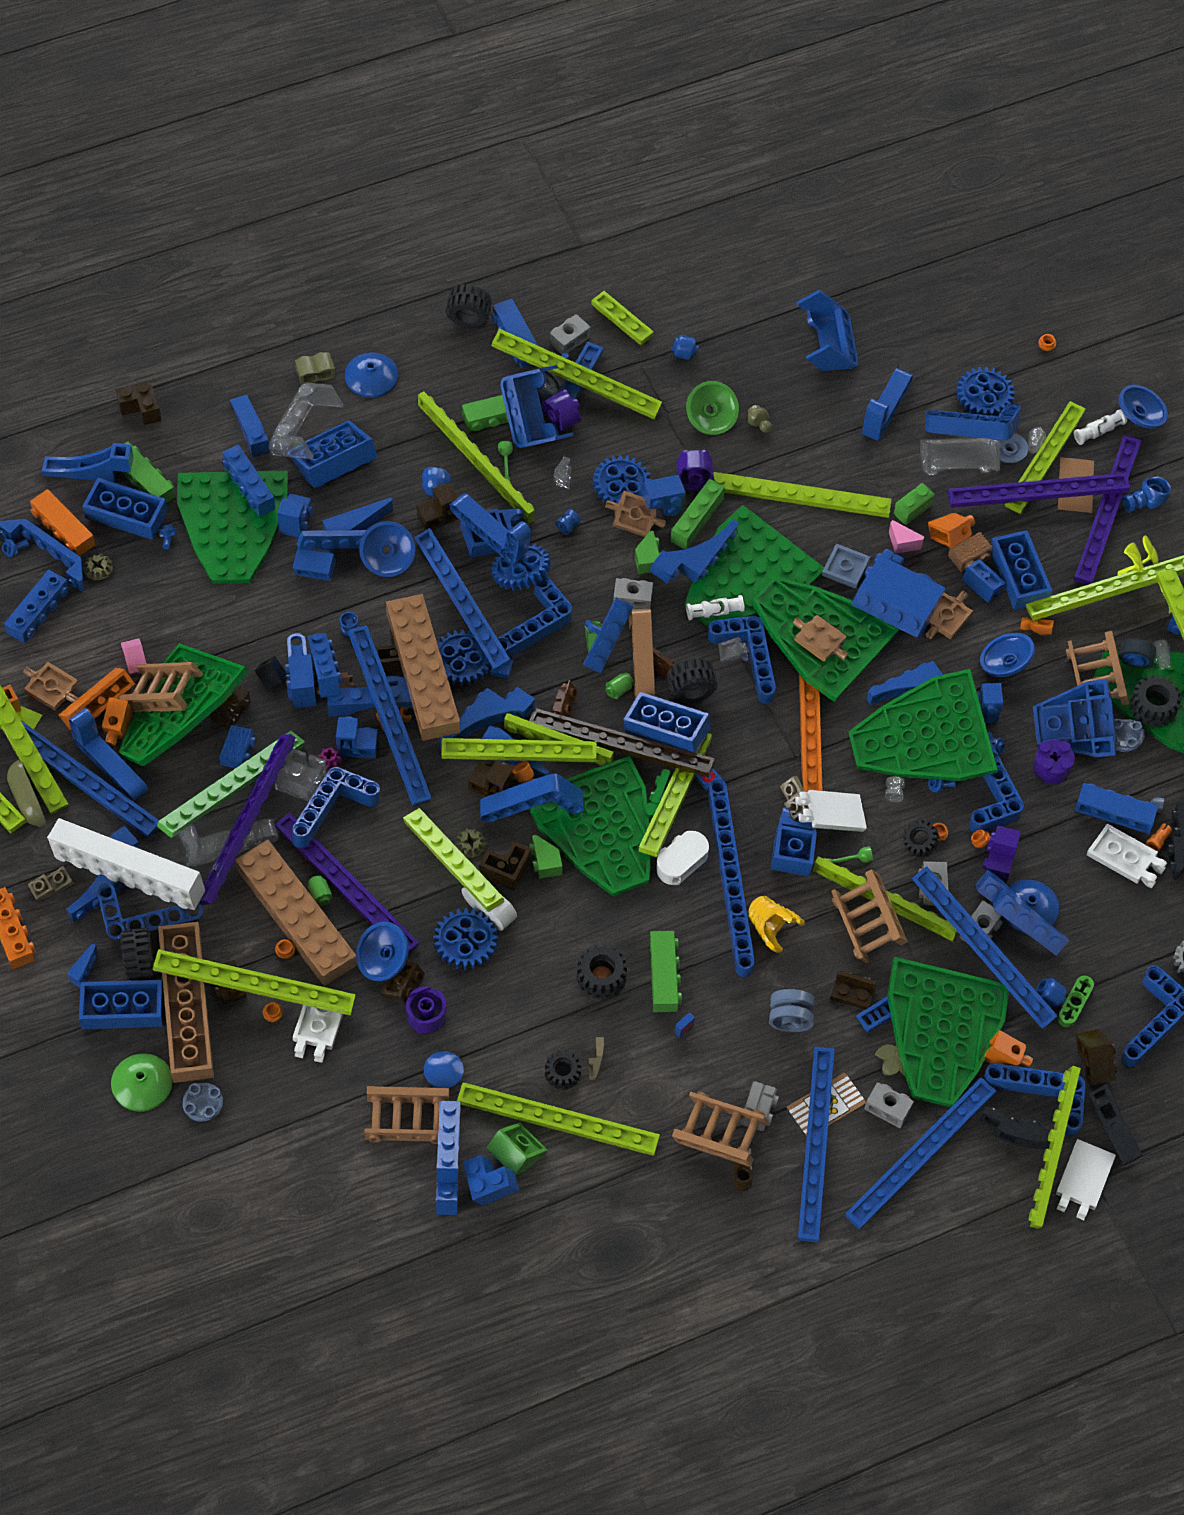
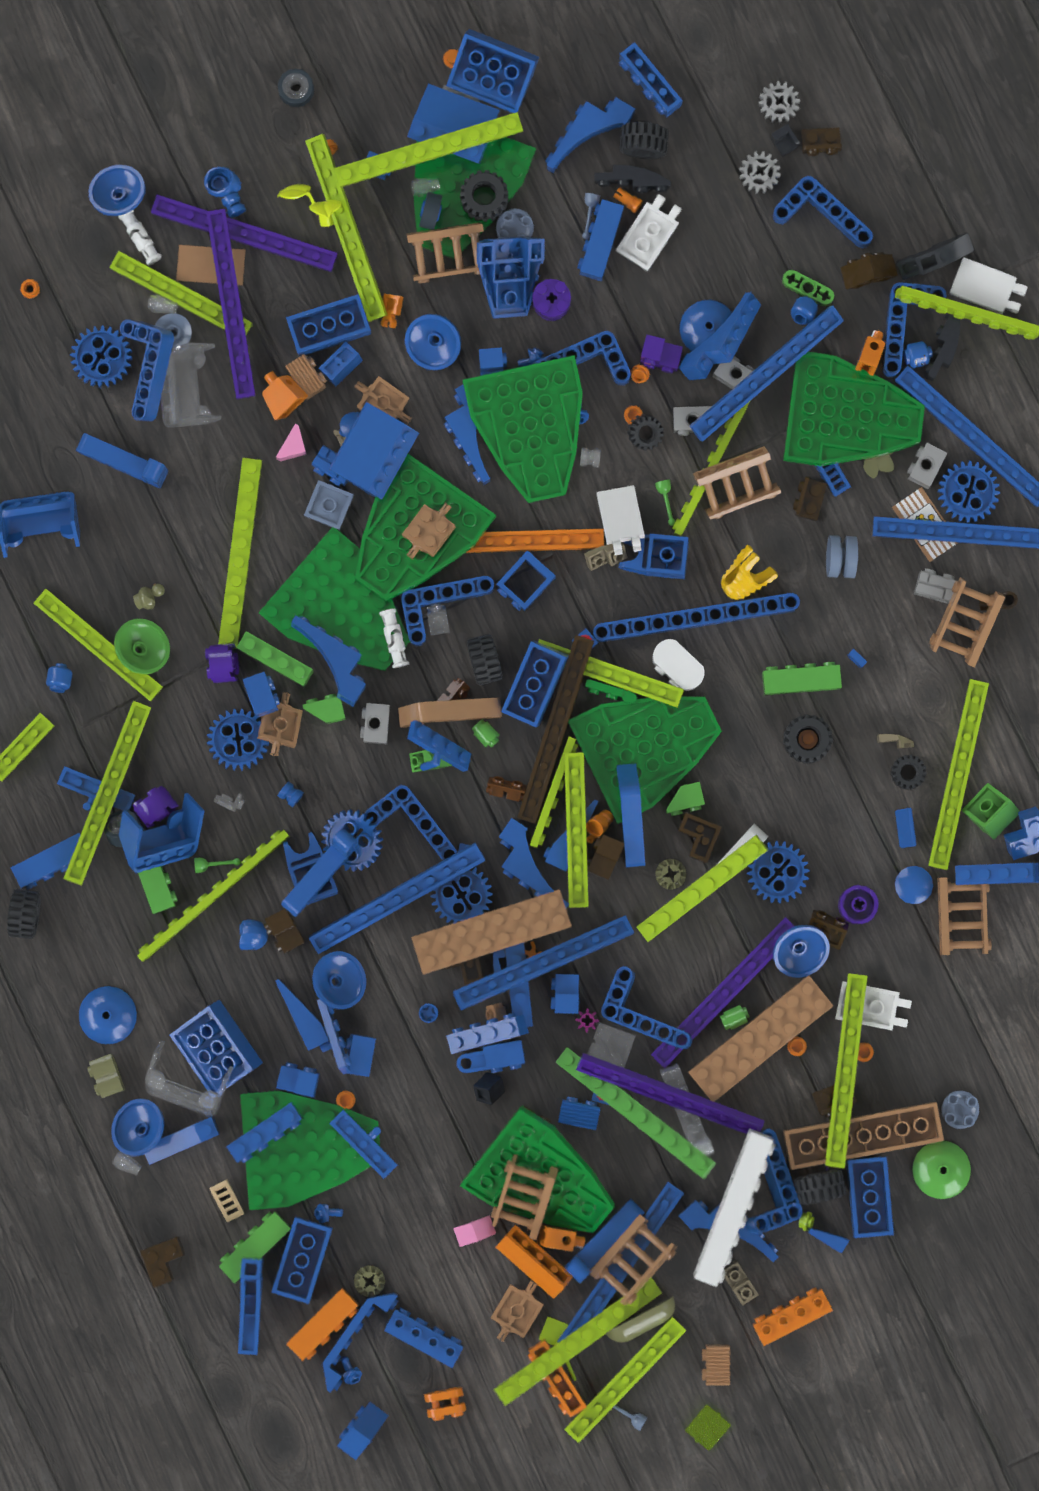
camera: 90 degrees left, 25 degrees up
light grey brick [550,314,591,354] -> none
bright green brick [894,483,935,525] -> none
none -> lime plate [34,589,163,702]
none -> blue dish [111,1099,164,1156]
none -> clear cone [112,1151,142,1175]
none -> tan slope [209,1179,245,1222]
none -> blue plate [329,1110,397,1179]
none -> orange plate [336,1091,355,1109]
none -> blue window [496,550,556,612]
none -> medium nougat fence [589,1214,677,1305]
none -> lime plate [799,1212,814,1231]
none -> blue slope [895,808,917,848]
none -> blue head [903,341,933,368]
none -> blue gear [937,461,1000,523]

